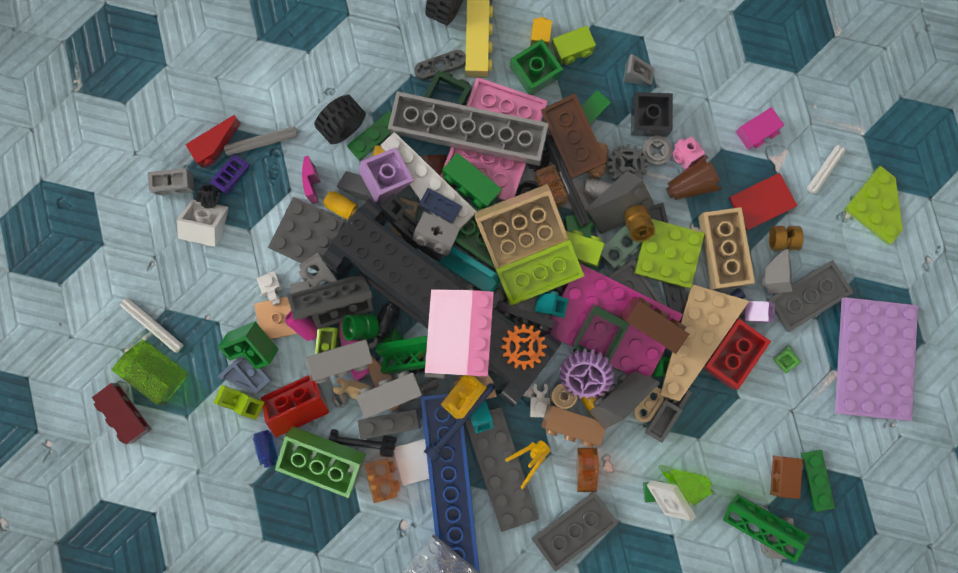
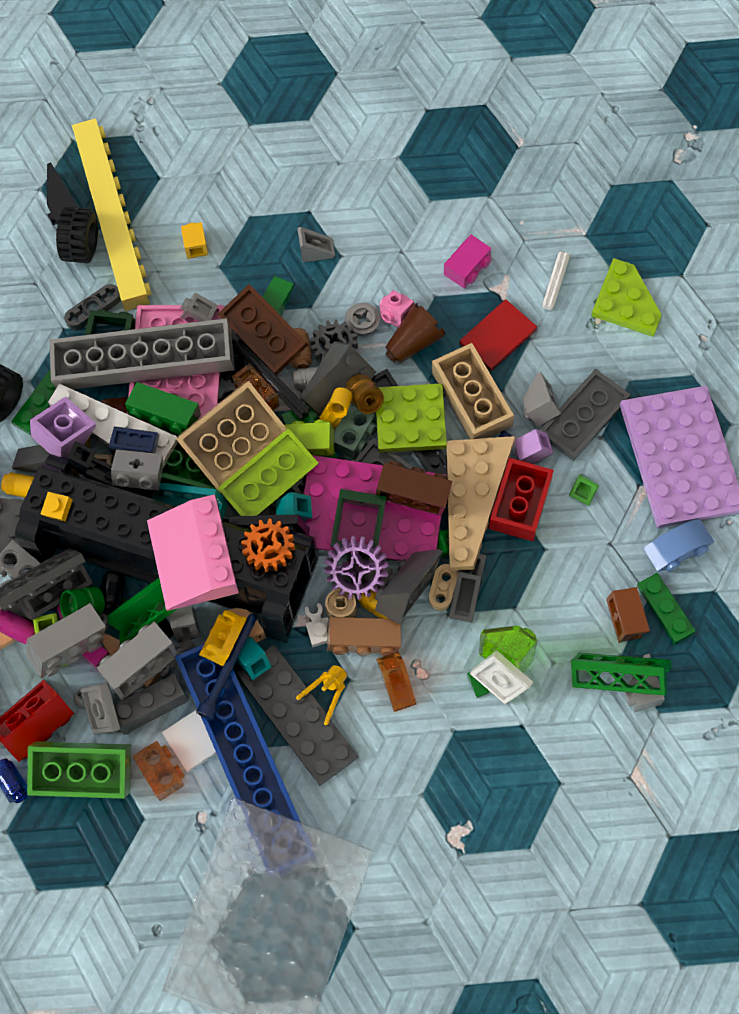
camera: 10 degrees left, 15 degrees down
black hinge [328,429,397,458] -> none
tan plate [333,378,370,400] -> none
green brick [510,39,563,95] -> none
dark grey plate [531,491,618,572] -> none
lime brick [551,25,596,65] -> none
black brick [631,92,673,137] -> none
pearl gold wheel [769,226,804,251] -> none
none -> yellow plate [41,492,73,522]
none -> light grey tile [81,682,120,734]
none -> light grey bracket [181,293,218,322]
none -> yellow piece [318,387,353,430]
none -> medium blue brick [643,519,714,572]

